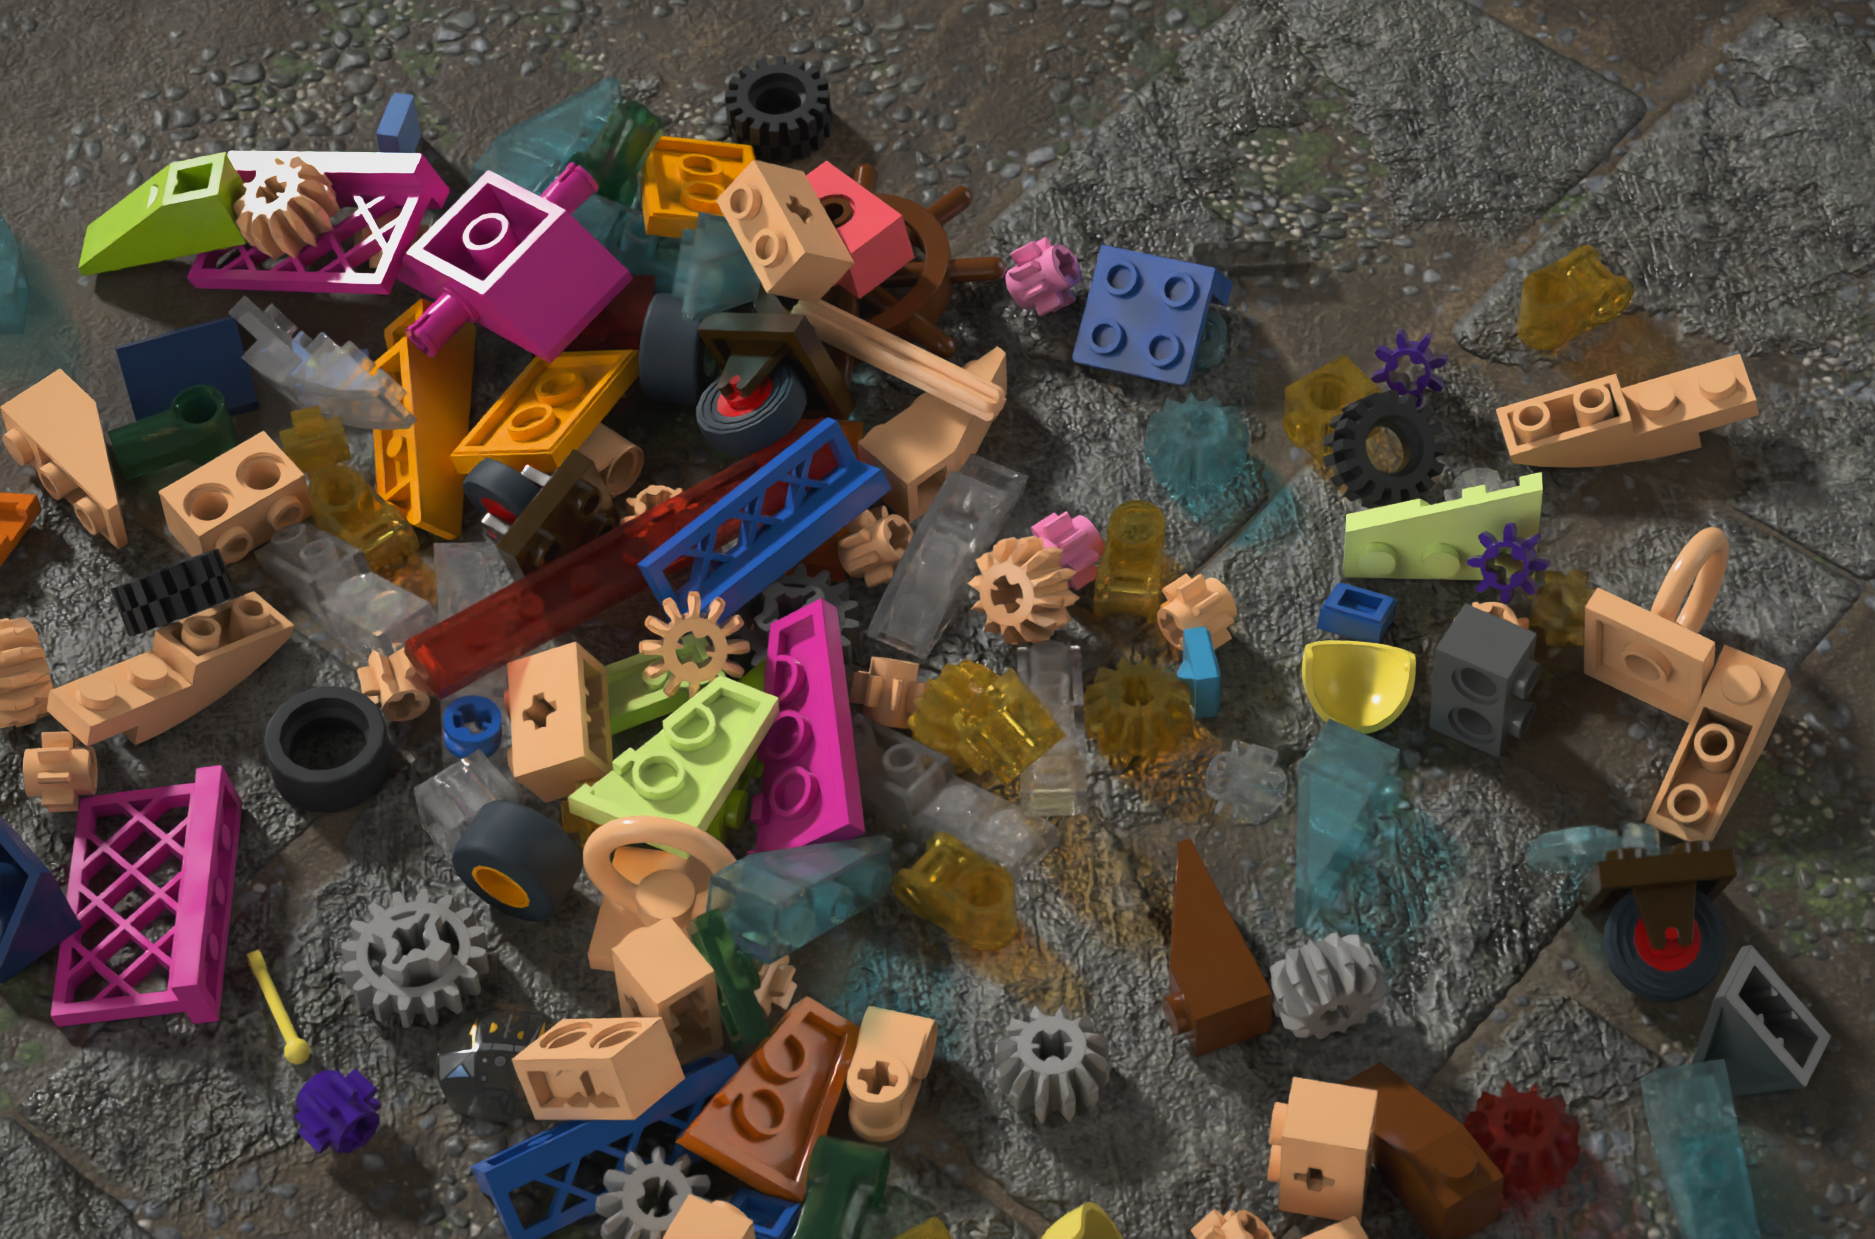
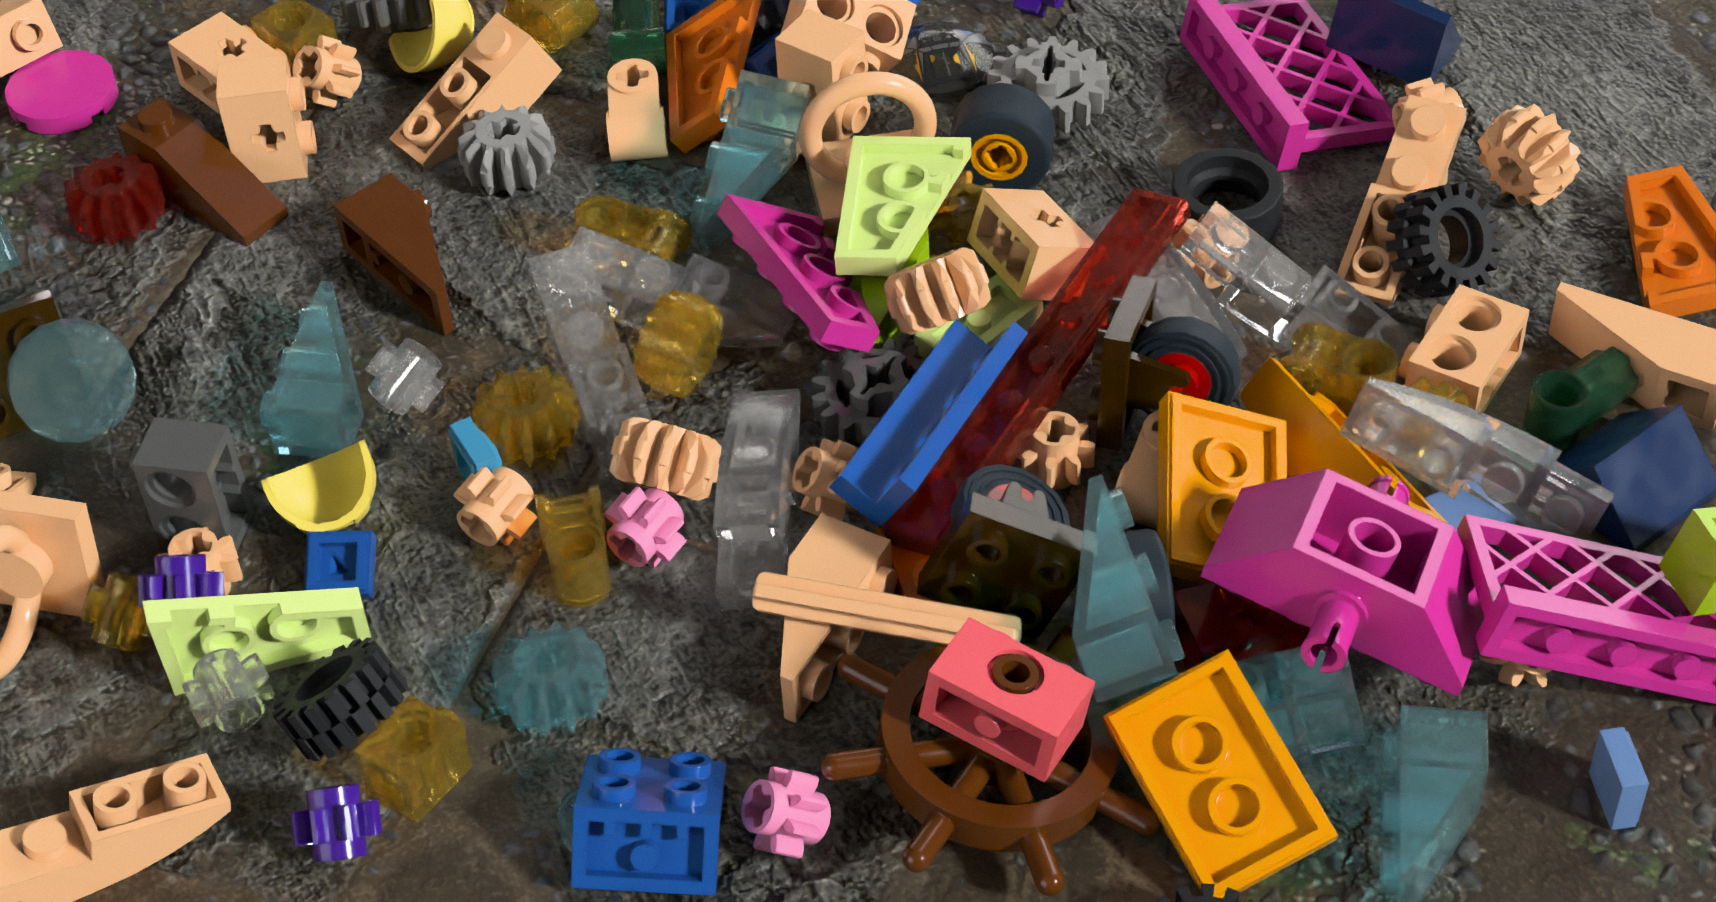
camera: 160 degrees right, 5 degrees down
light nougat gear [232,155,340,260] -> none
light yellow hinge [246,949,311,1065] -> none
clear brick [414,749,523,862] -> none
blue bush [443,695,502,762] -> none
clear green piece [563,99,665,219] -> none
clear green plate [685,907,772,1050] -> none
light nougat brick [716,160,855,303] -> none
light nougat gear [849,657,932,729] -> none
clear yellow brick [951,667,1066,786] -> none
light grey gear [1267,933,1388,1039] -> none
none -> light nougat slope [389,12,562,170]

